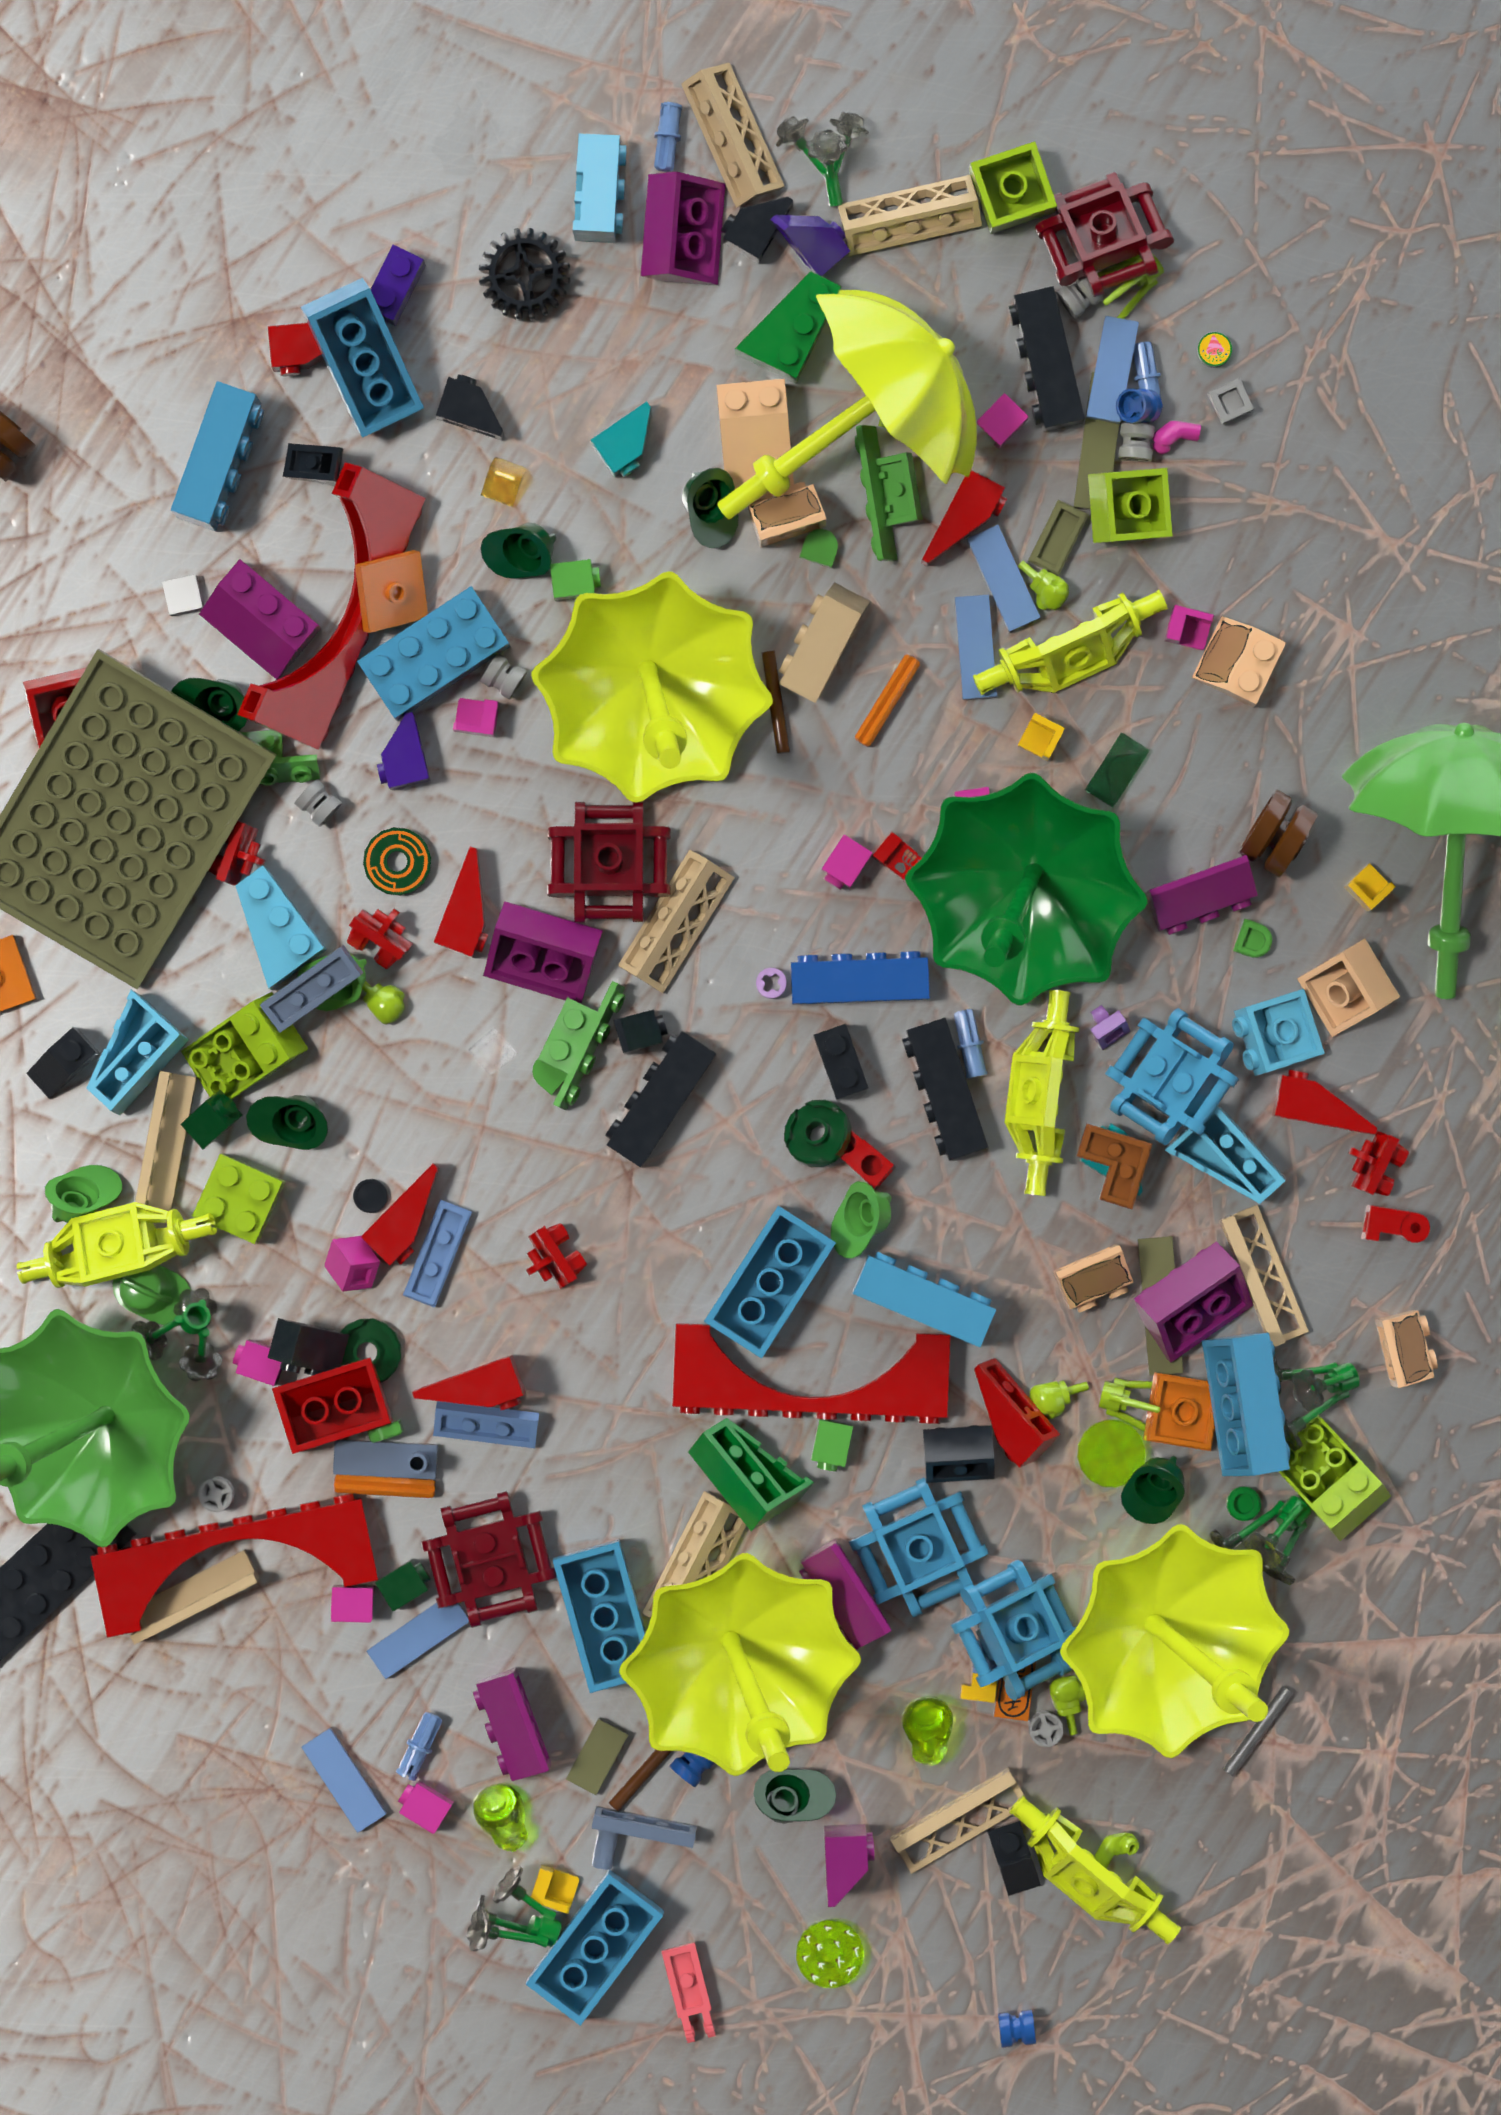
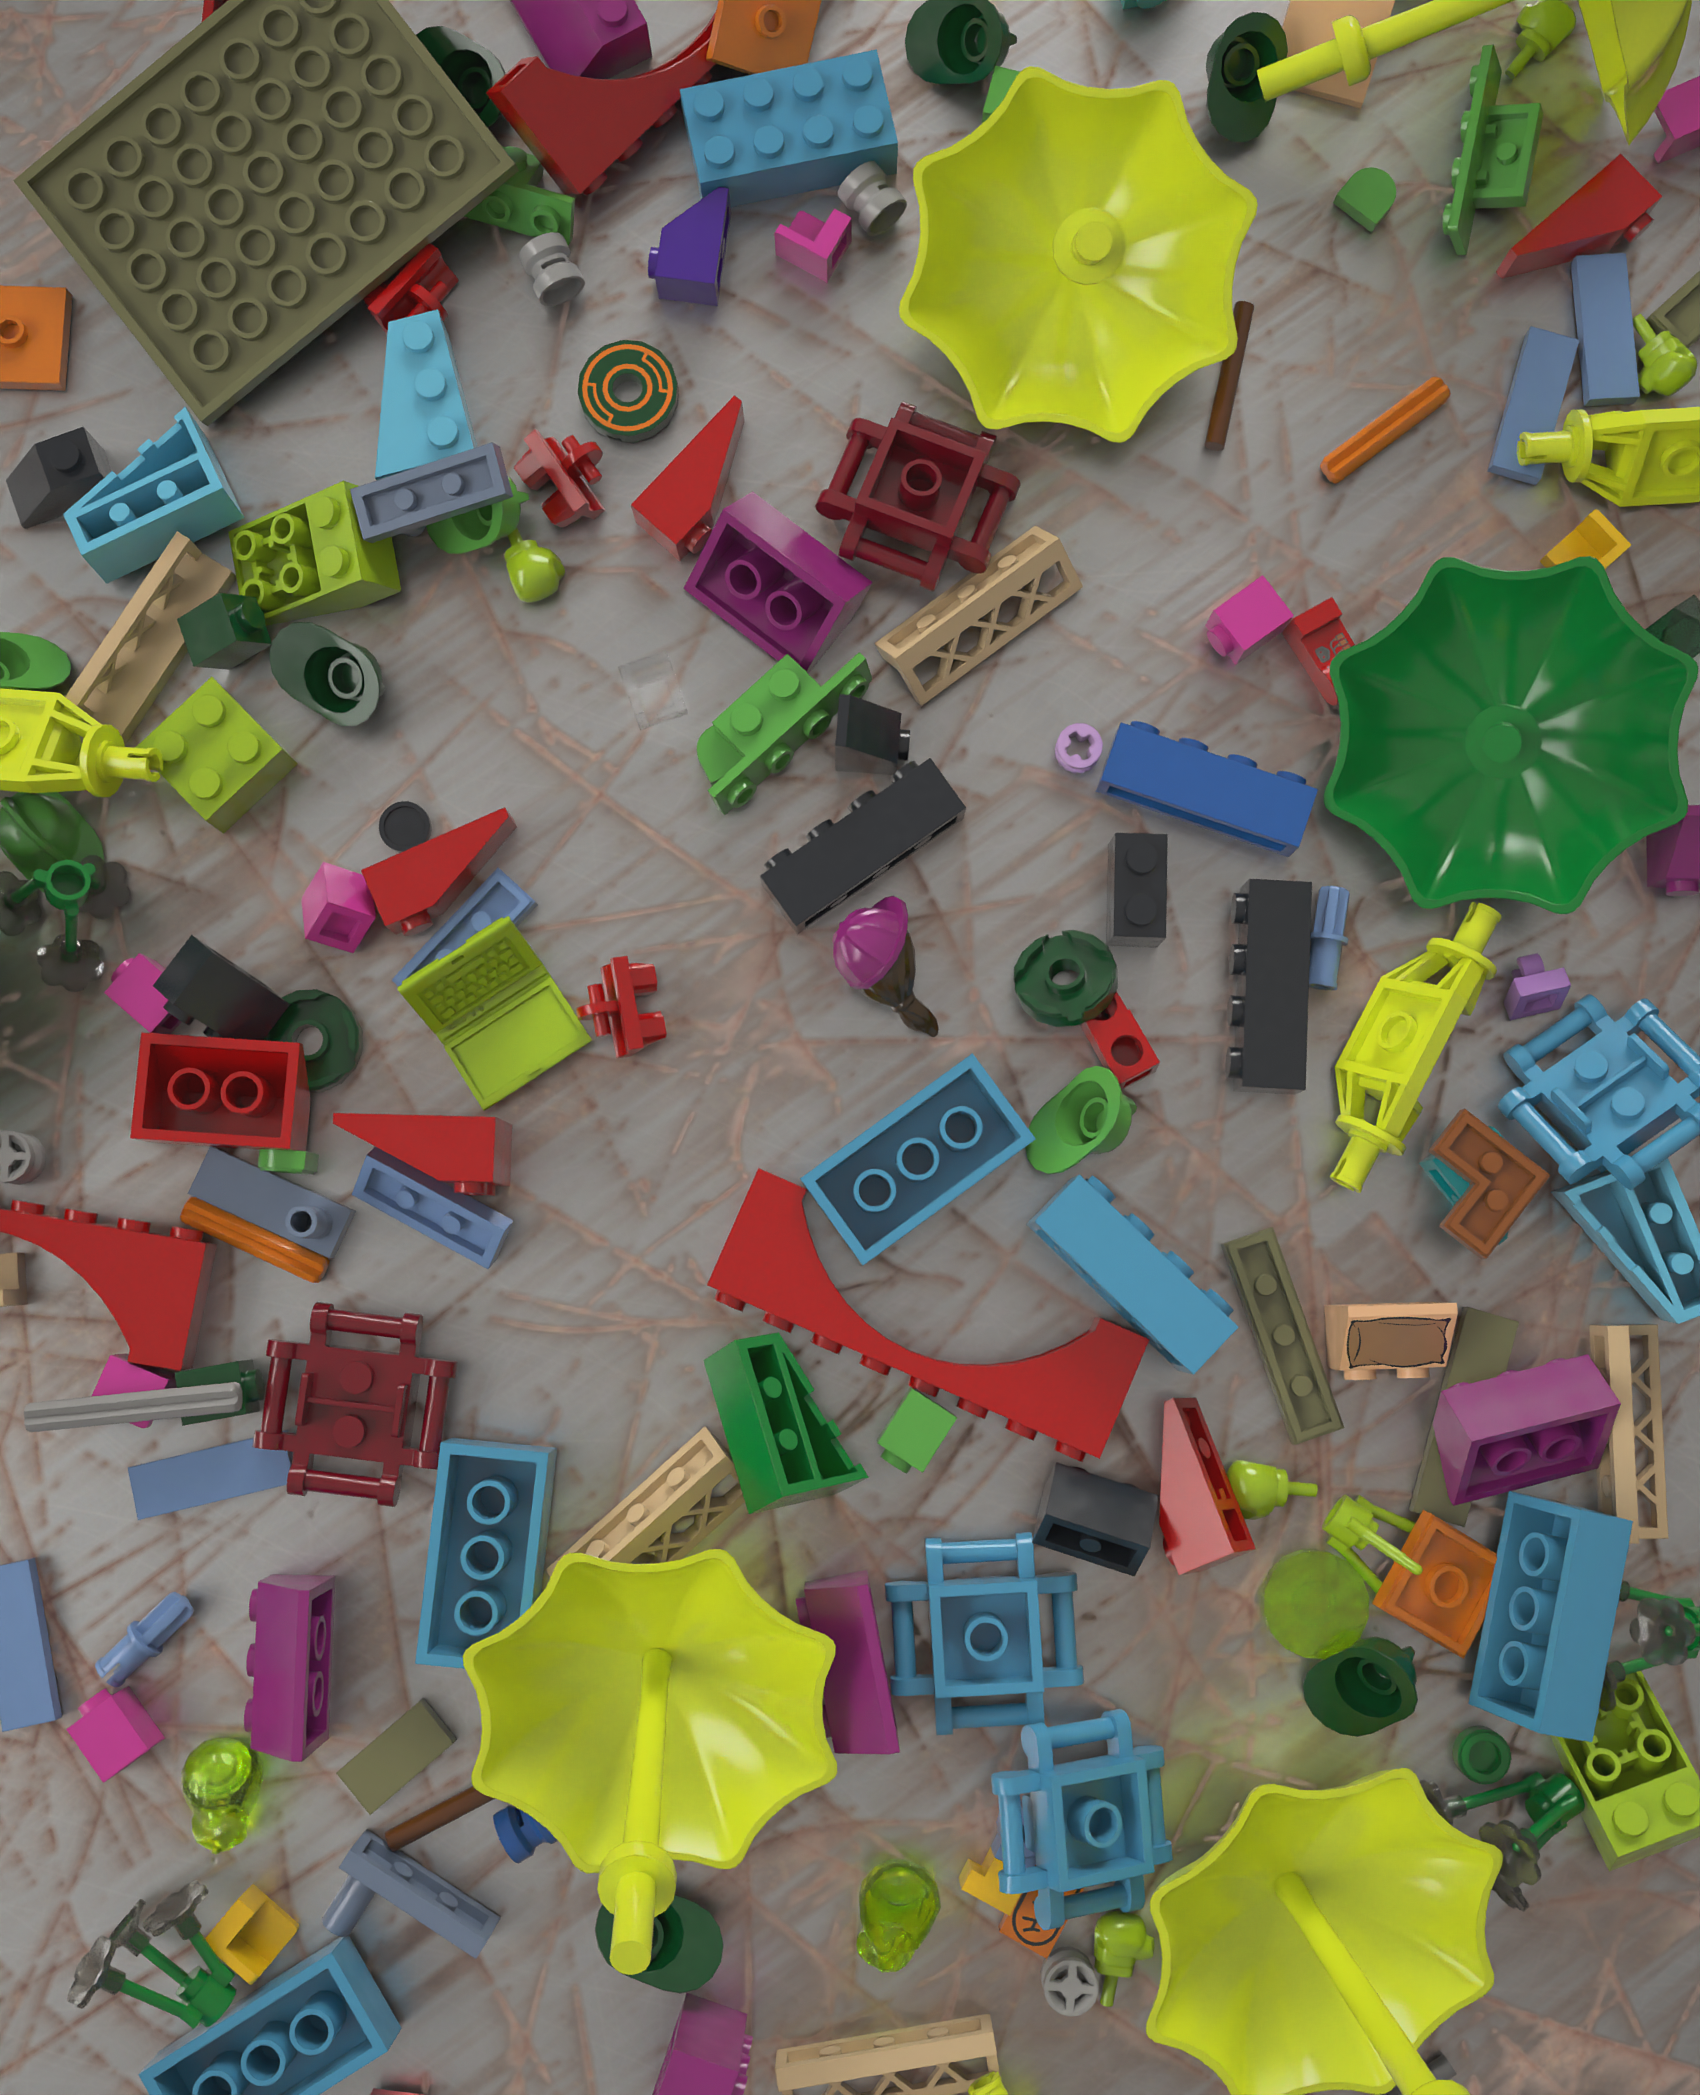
camera: 15 degrees right, 5 degrees down
slope [748,482,826,548] -> none
tan wedge [778,582,870,703] -> none
none -> light grey axle [24,1382,243,1432]
none -> lime piece [397,916,592,1111]
none -> magenta piece [832,896,939,1037]
none -> olive tile [1221,1227,1345,1445]

